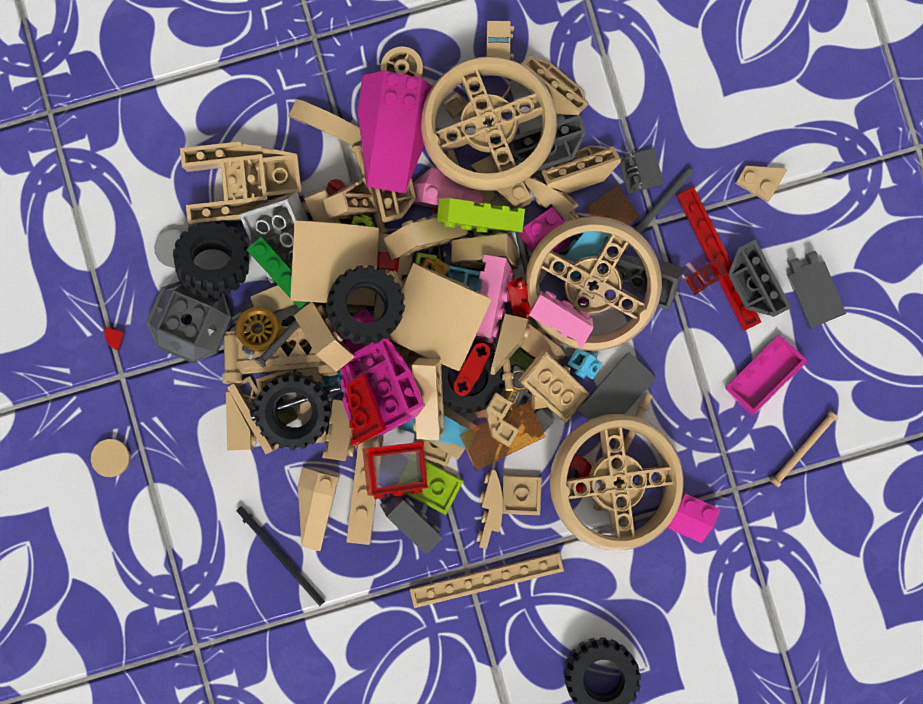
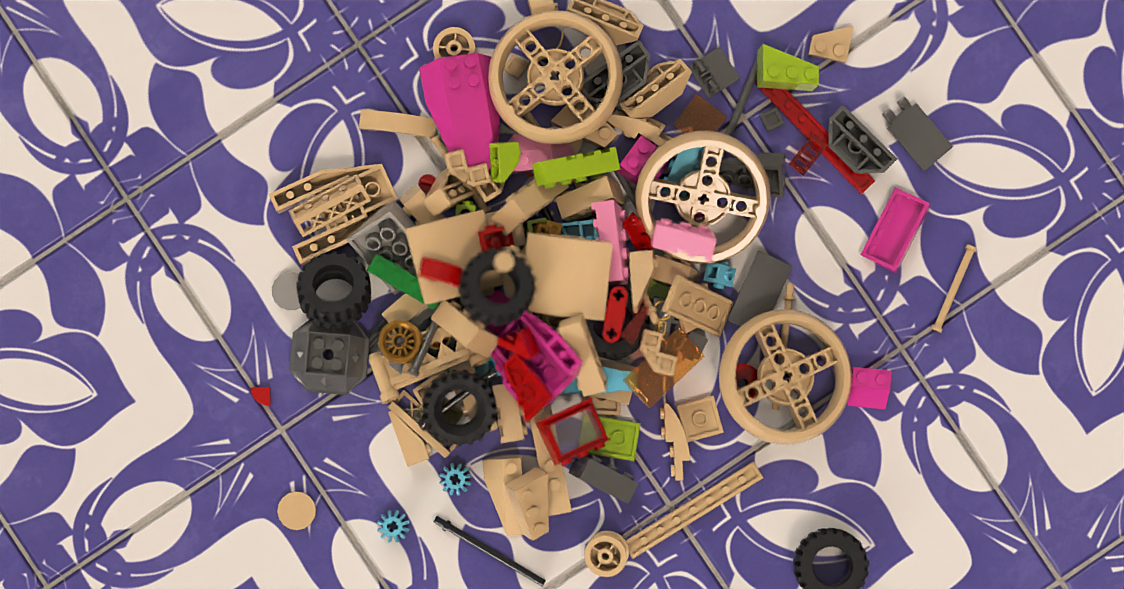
camera: 15 degrees left, 0 degrees up
none -> tan fence [289,174,371,237]
none -> medium azure gear [377,510,410,542]
none -> red slope [418,257,463,288]
none -> medium azure gear [439,463,472,495]
none -> tan tile [444,149,491,187]
none -> red bracket [478,224,504,252]
none -> lime slope [489,142,521,182]
none -> tan tile [494,252,514,273]
none -> red slope [497,327,540,360]
none -> tan wedge [504,467,549,541]
none -> tan wheel [584,531,629,577]
none -> clear red slope [621,304,649,346]
none -> lime wedge [757,44,819,91]
none -> dark grey tile [759,106,785,132]

